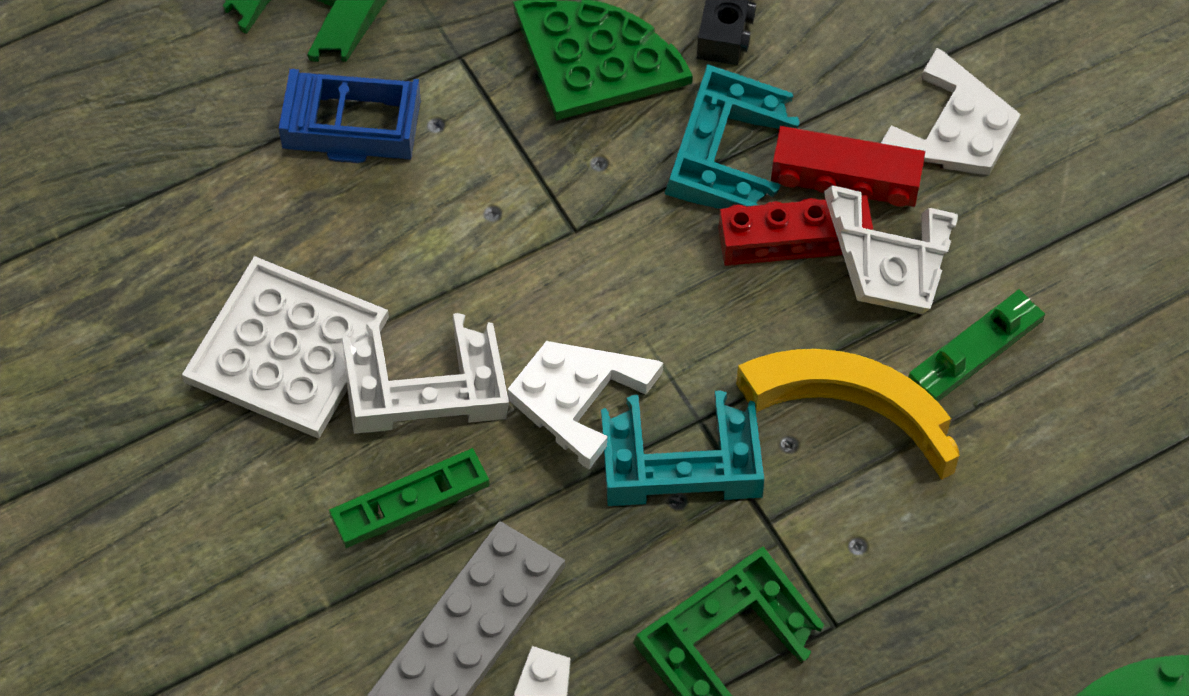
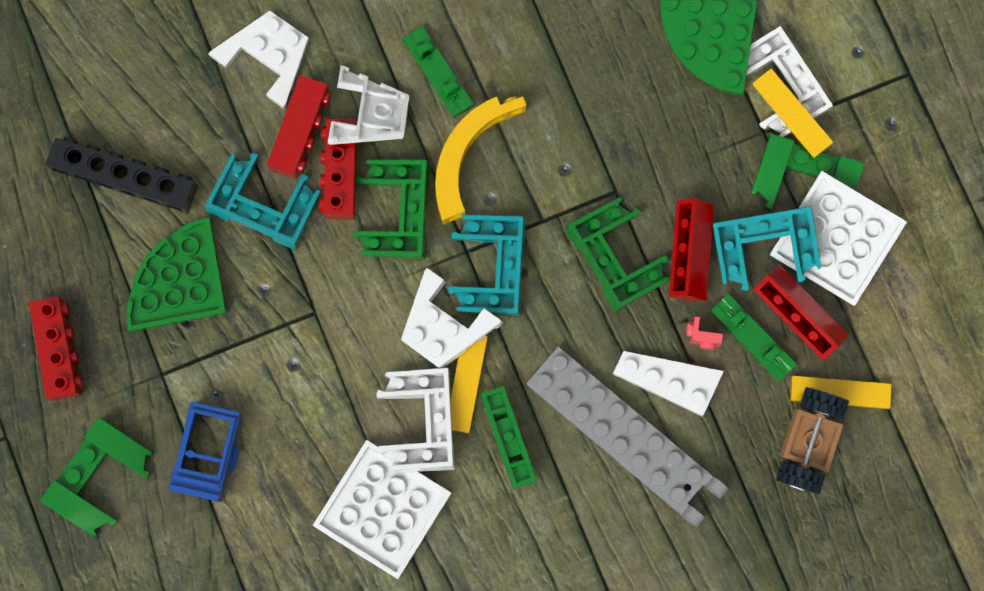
camera: 85 degrees left, 20 degrees up
none -> green wedge [353,160,430,260]
none -> yellow tile [450,336,488,434]

